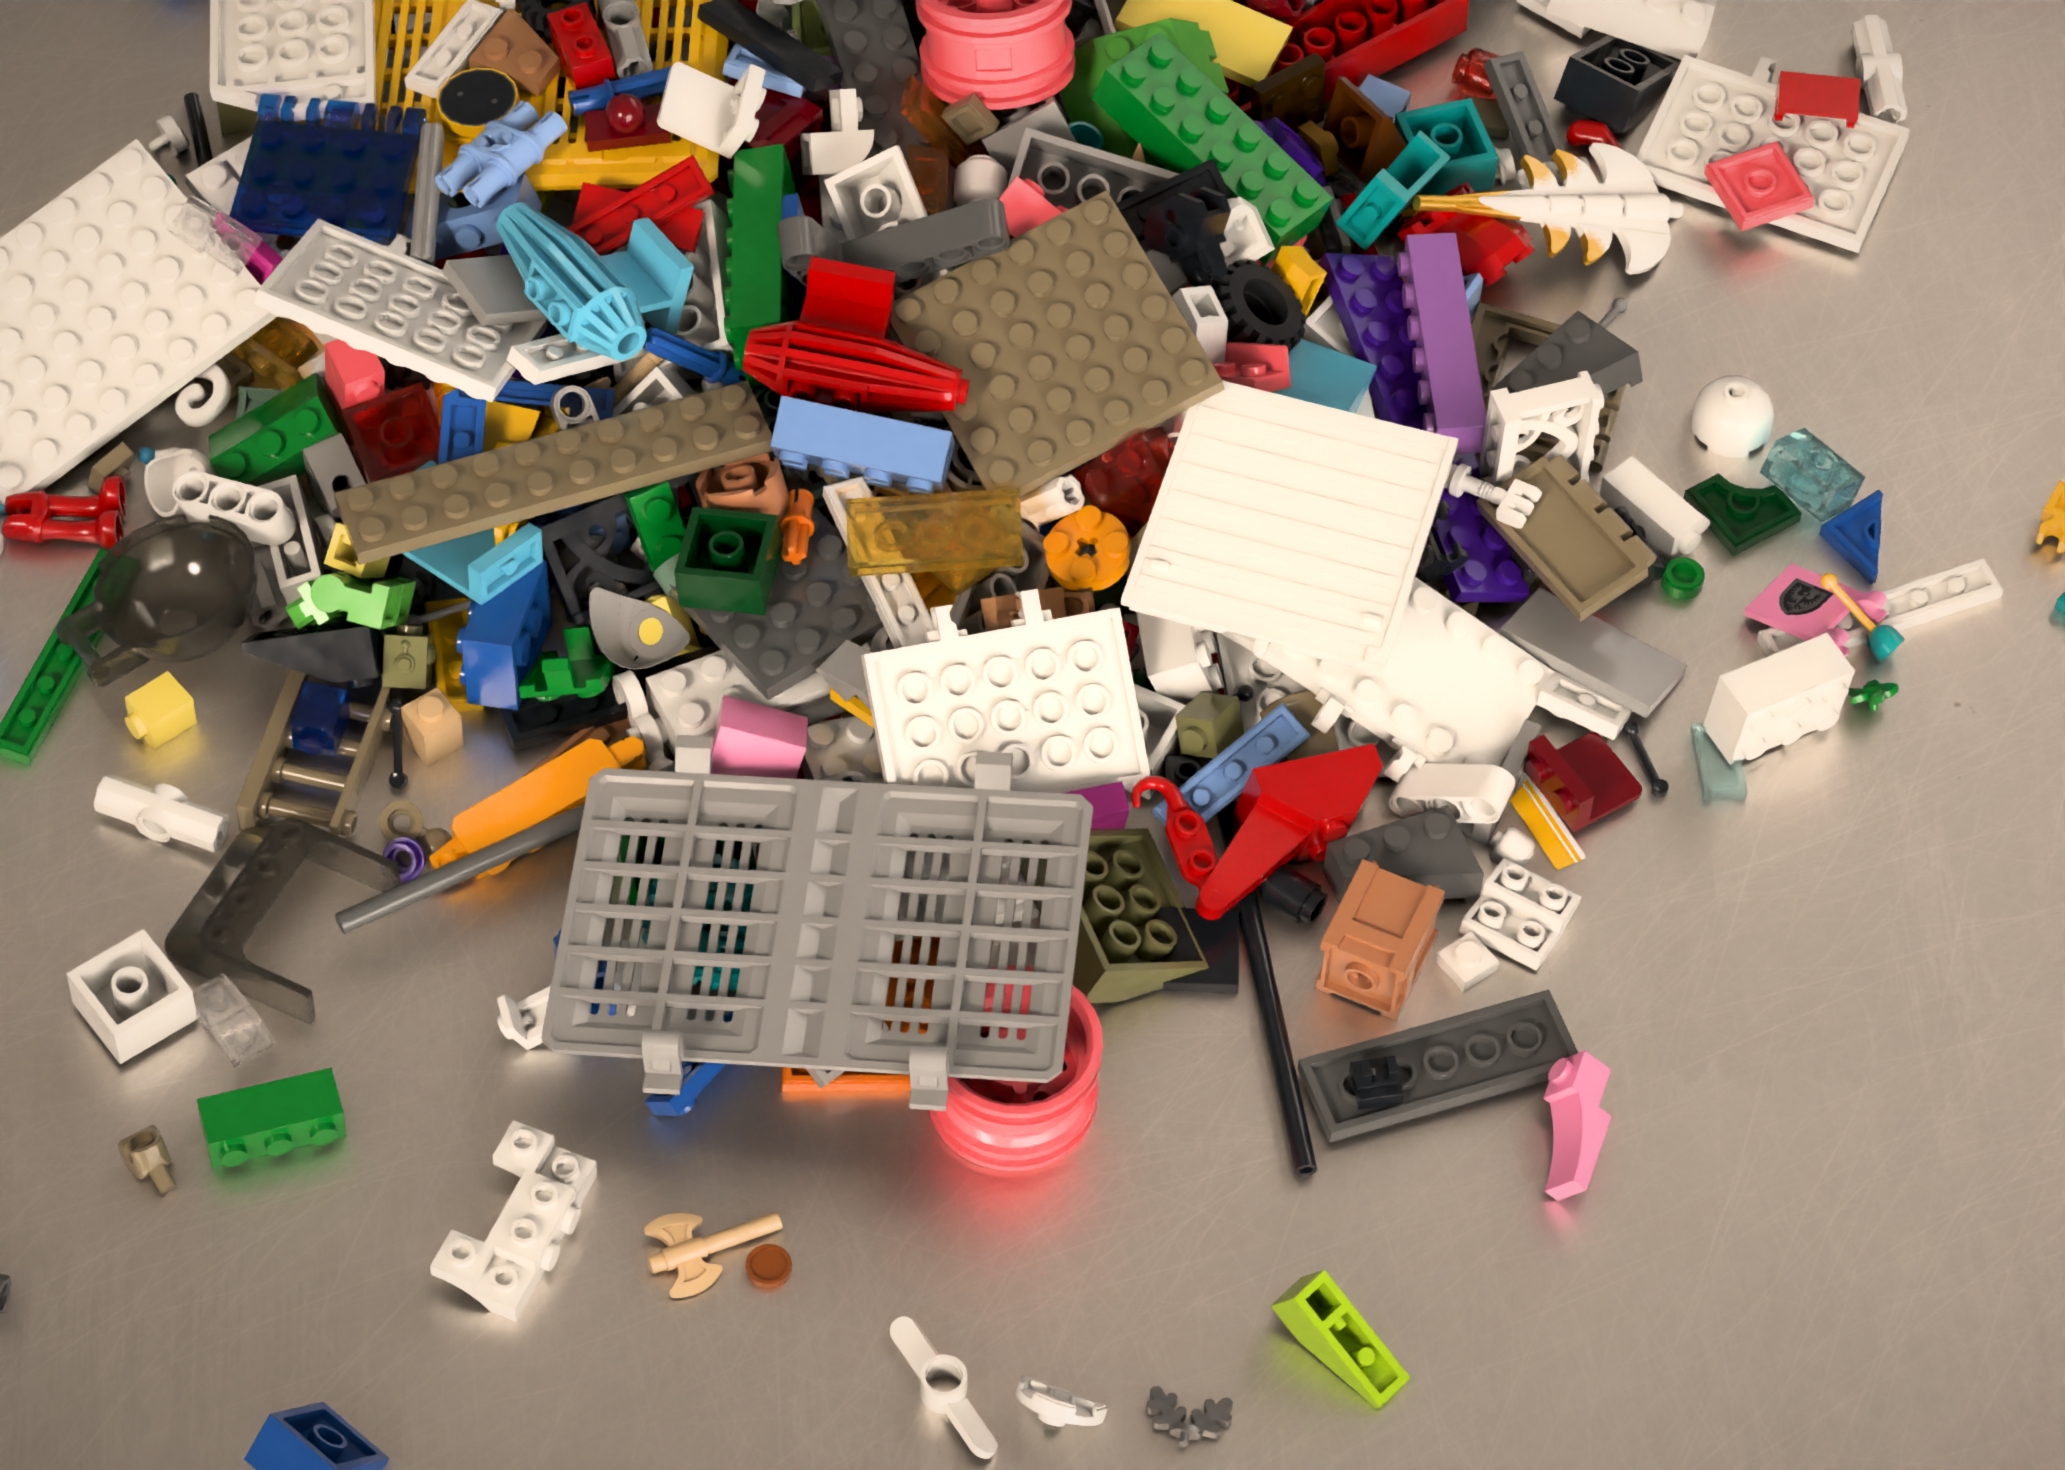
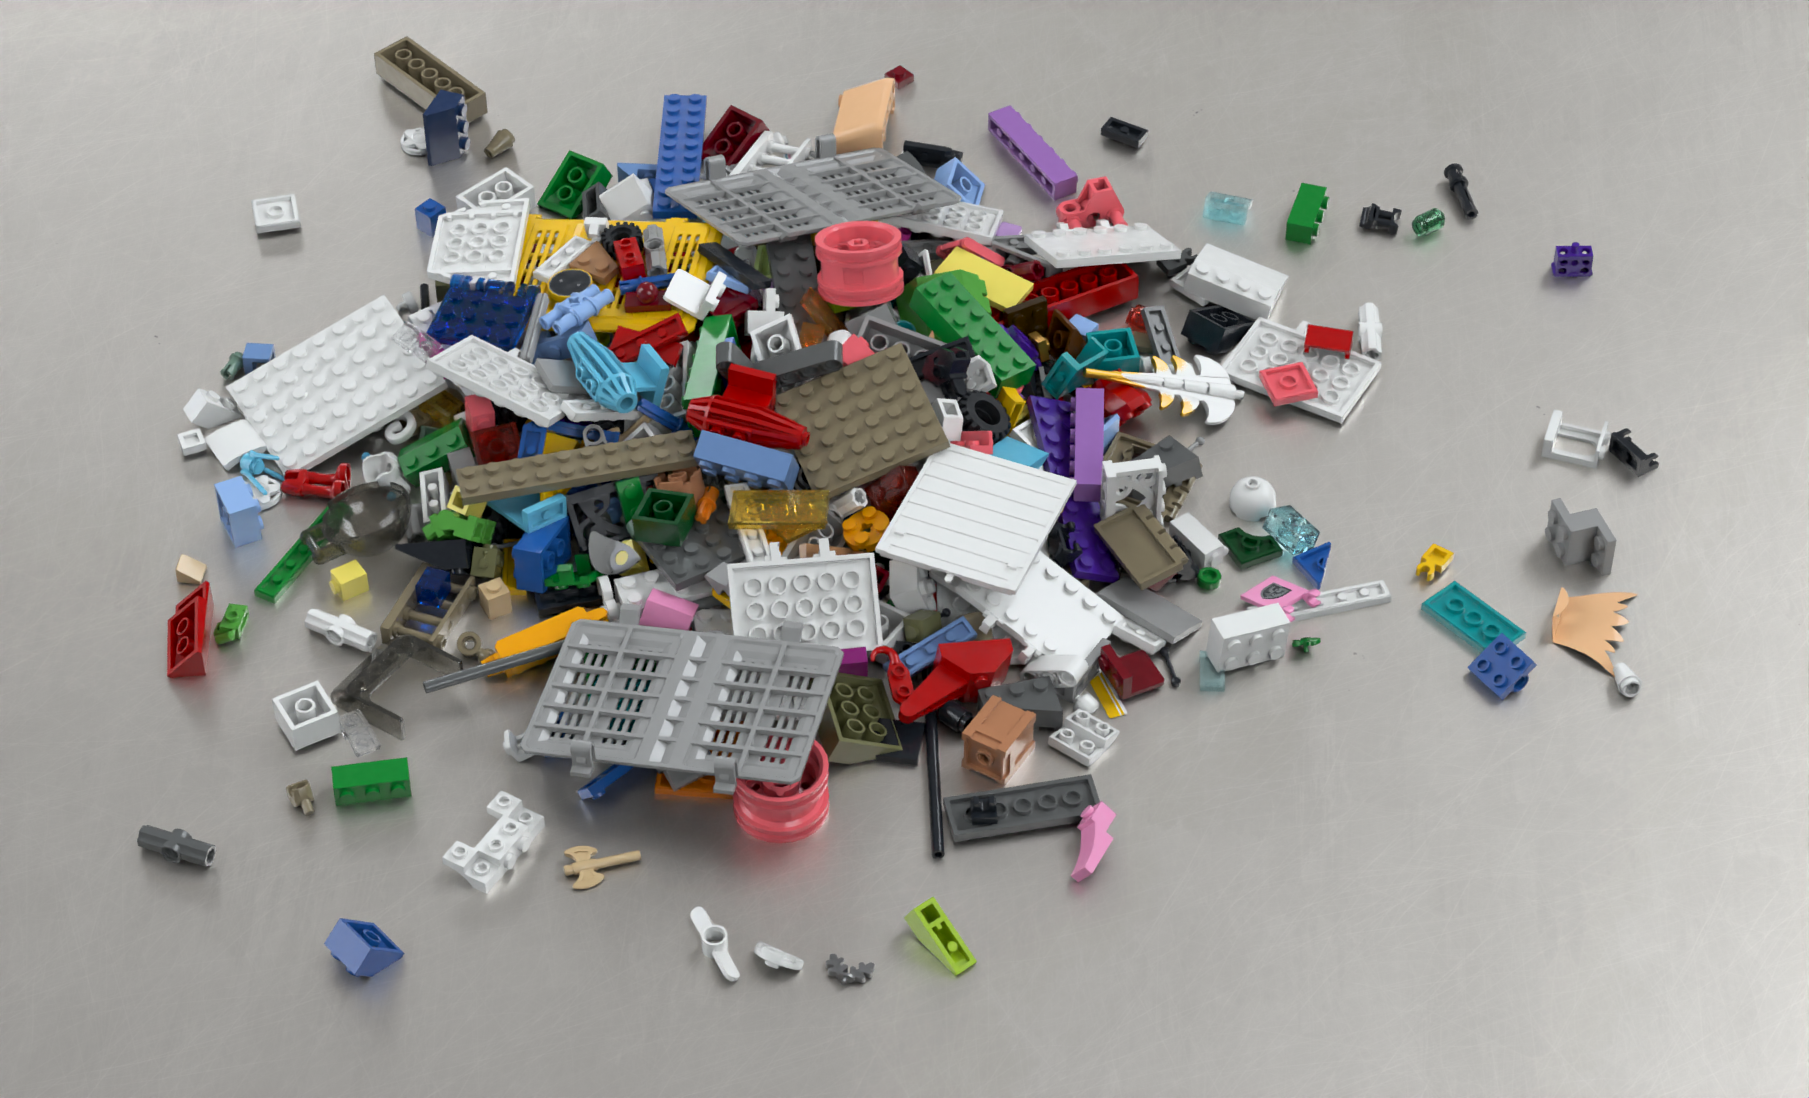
camera: 10 degrees right, 10 degrees down
dark tan plate [87,442,134,494] -> none
white beam [172,471,296,546] -> none
dark purple plate [382,837,426,881] -> none
black hinge [388,698,408,789] -> none
dark orange piece [746,1244,792,1289] -> none
dark tan tile [941,93,1000,145] -> none
white plate [1435,931,1499,992] -> none
white hinge [1444,463,1542,529] -> none
red arm [1566,119,1623,150] -> none
hinge [1820,573,1905,662] -> none

